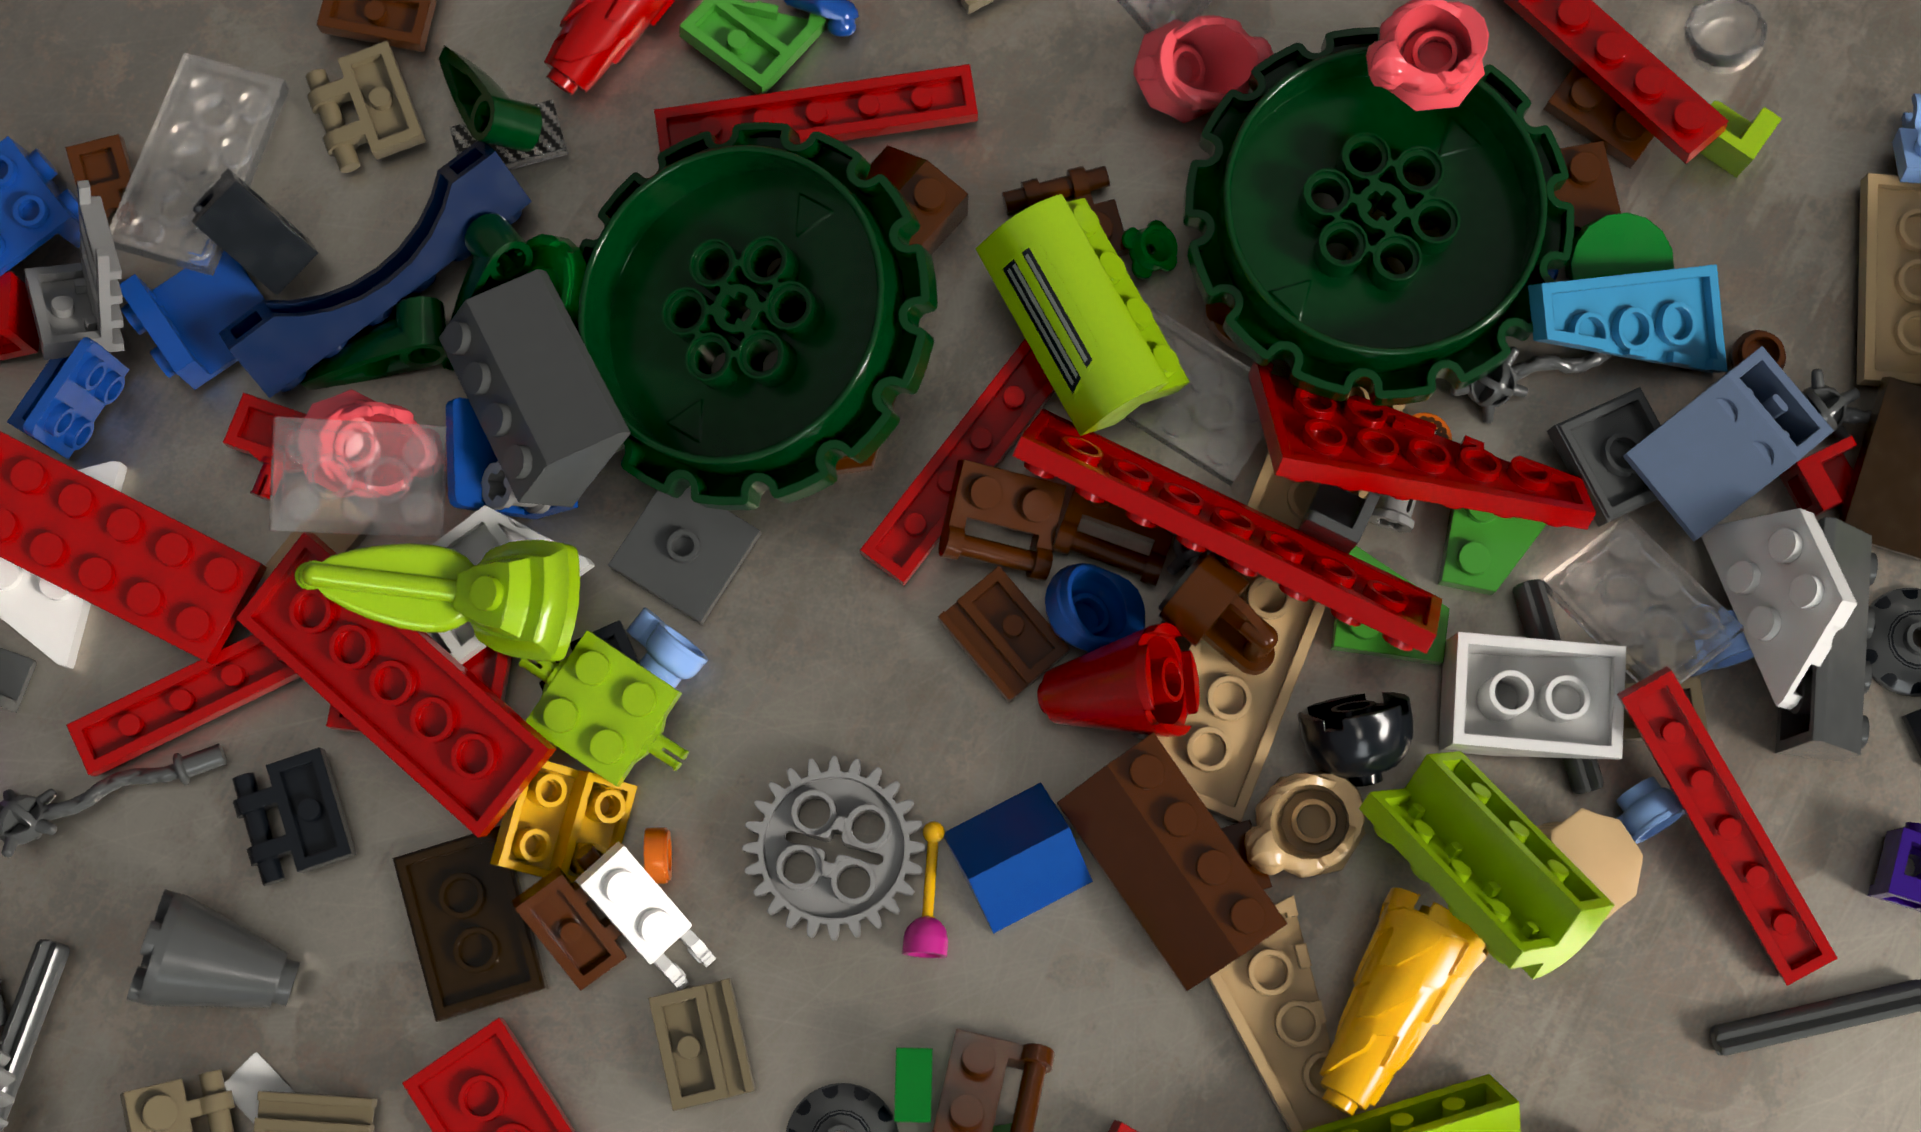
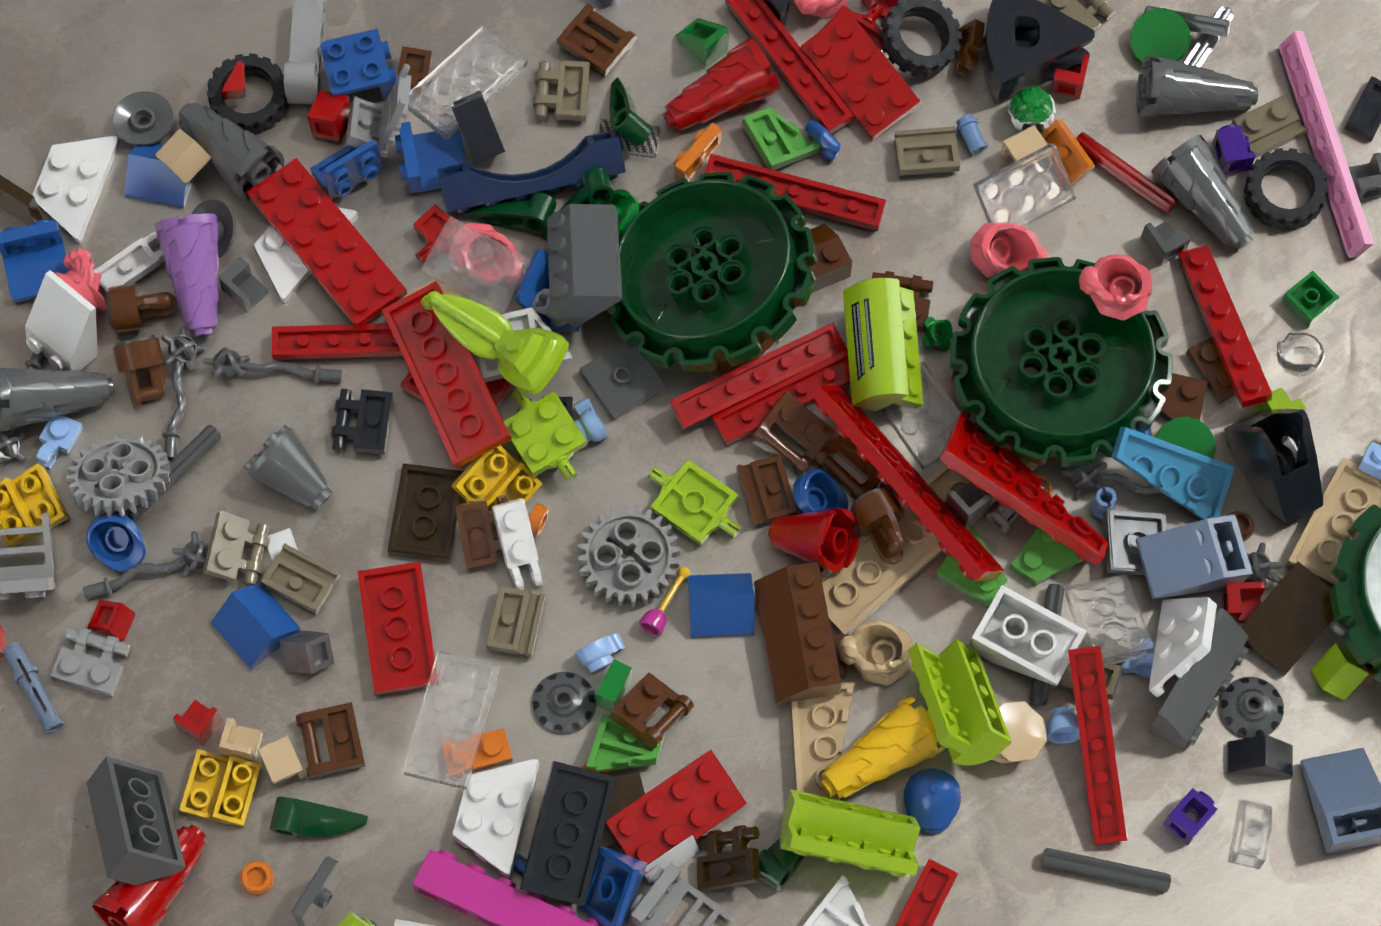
camera: 25 degrees right, 10 degrees down
black cylinder [1298,692,1413,787] -> none
none -> light blue piece [575,632,625,673]
none -> lime plate [648,459,742,546]
none -> red plate [669,322,847,430]
none -> orange plate [674,122,722,181]
none -> blue hat [903,768,961,834]
none -> medium blue pin [1090,487,1117,519]
none -> black piece [1224,409,1323,524]

